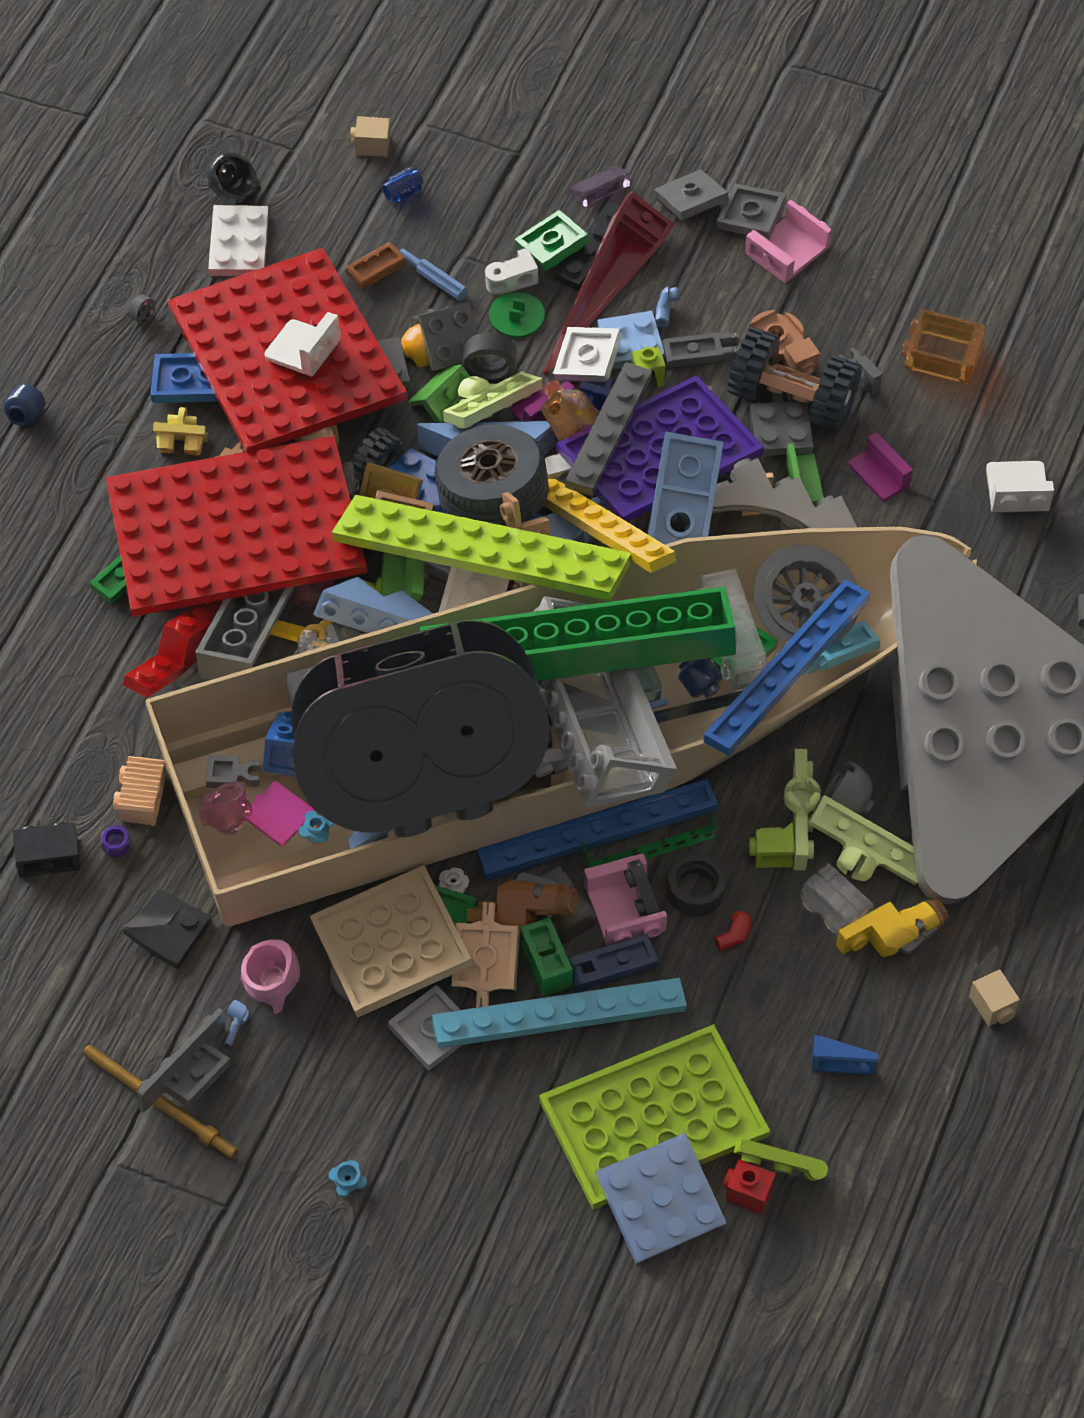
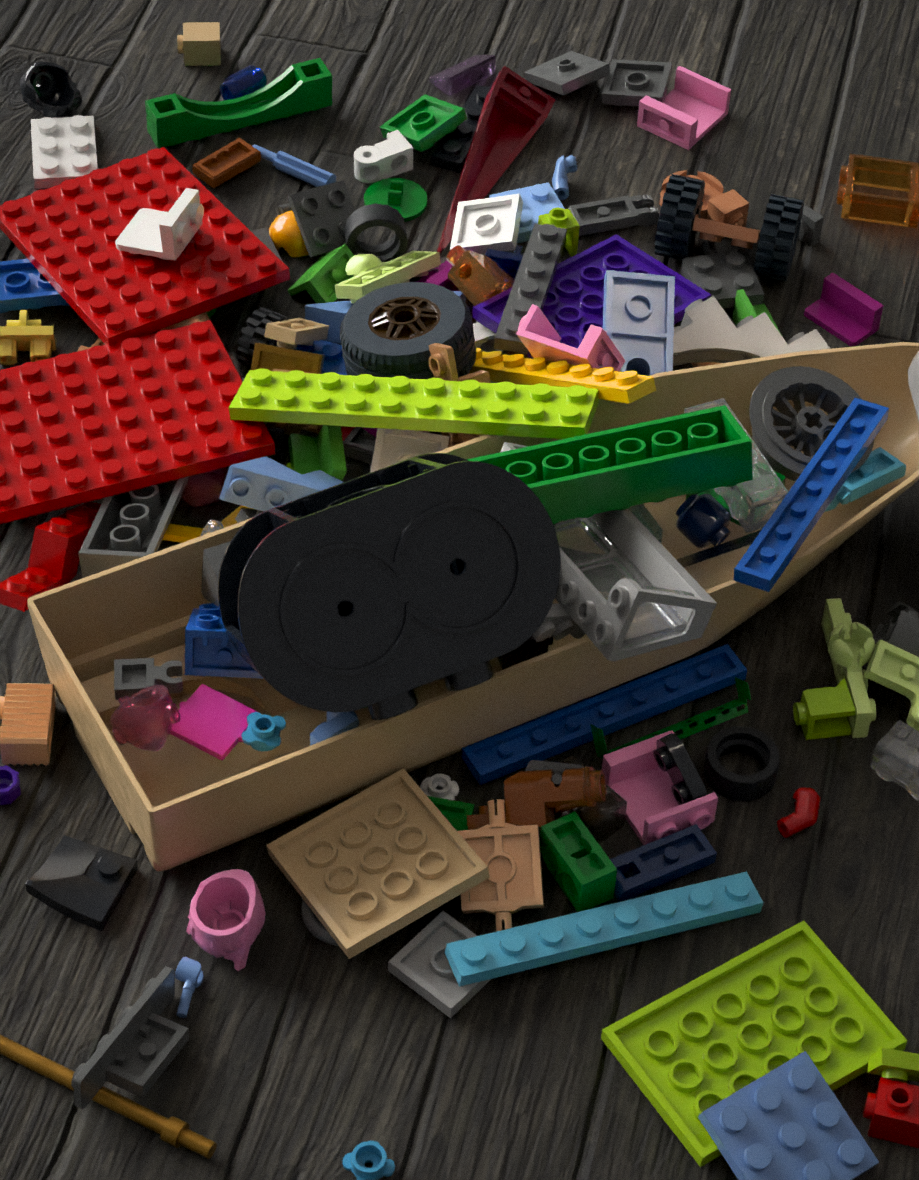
camera: 10 degrees left, 10 degrees down
none -> green arch [145,58,332,148]
none -> tan plate [264,318,329,349]
none -> bright pink panel [516,304,625,372]

